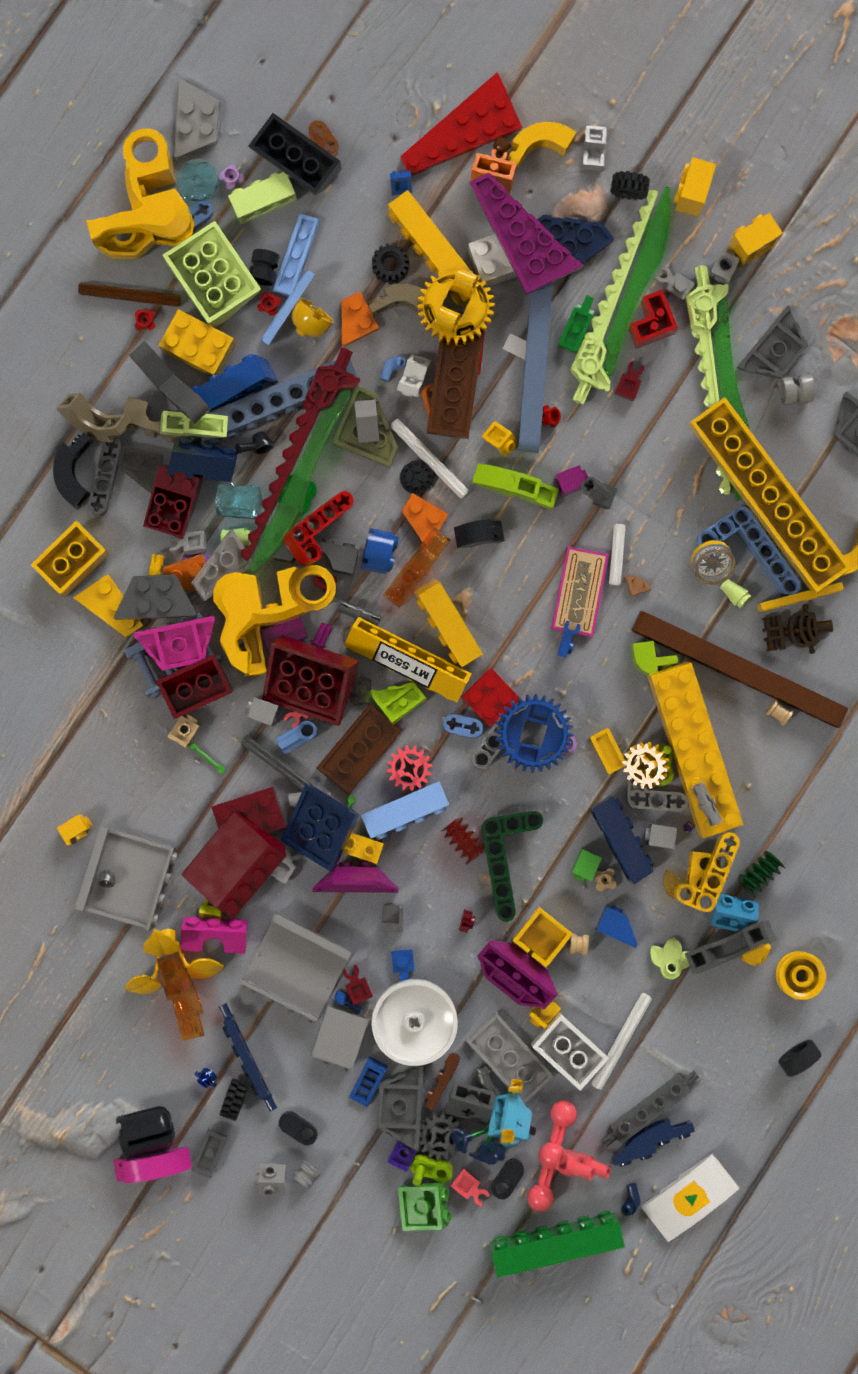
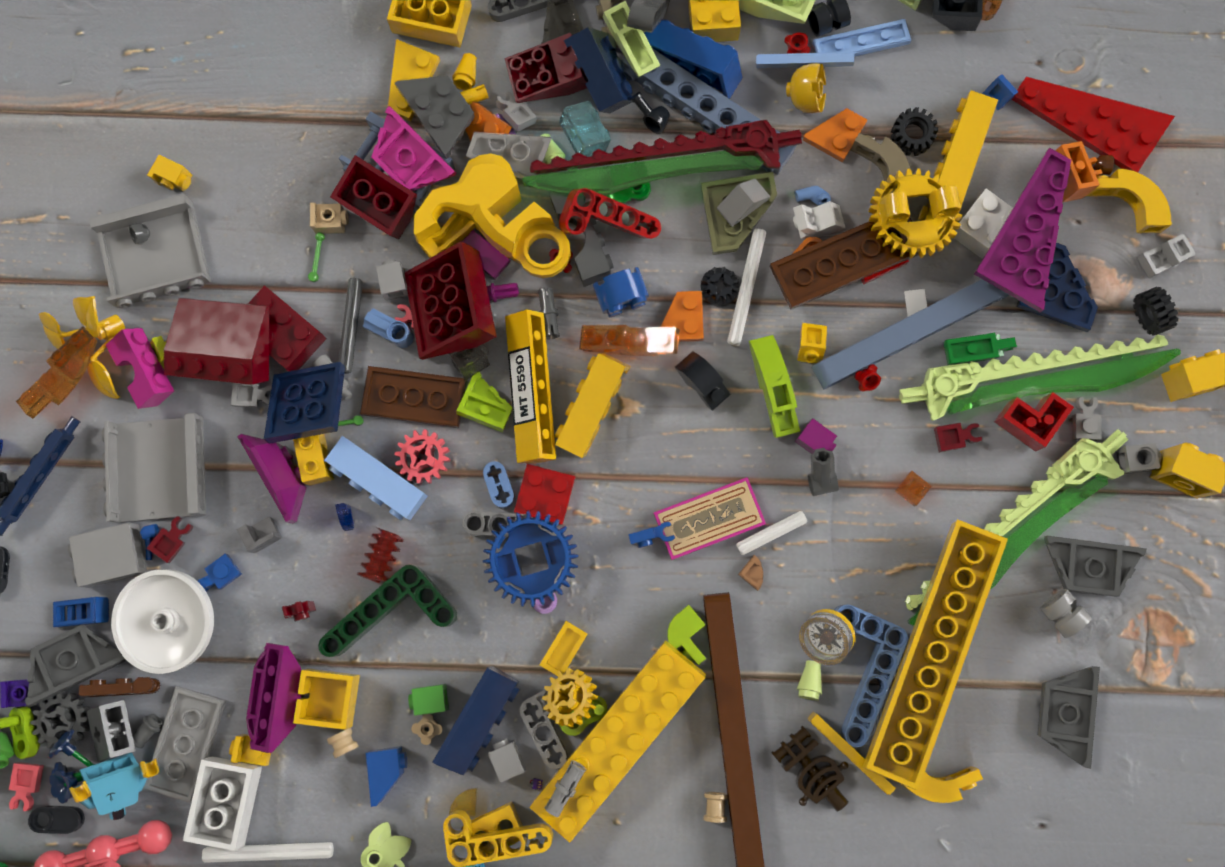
camera: 65 degrees right, 5 degrees down
none -> clear blue tile [335,503,354,531]
none -> yellow cone [452,53,477,91]
none -> clear orange tile [895,471,932,507]

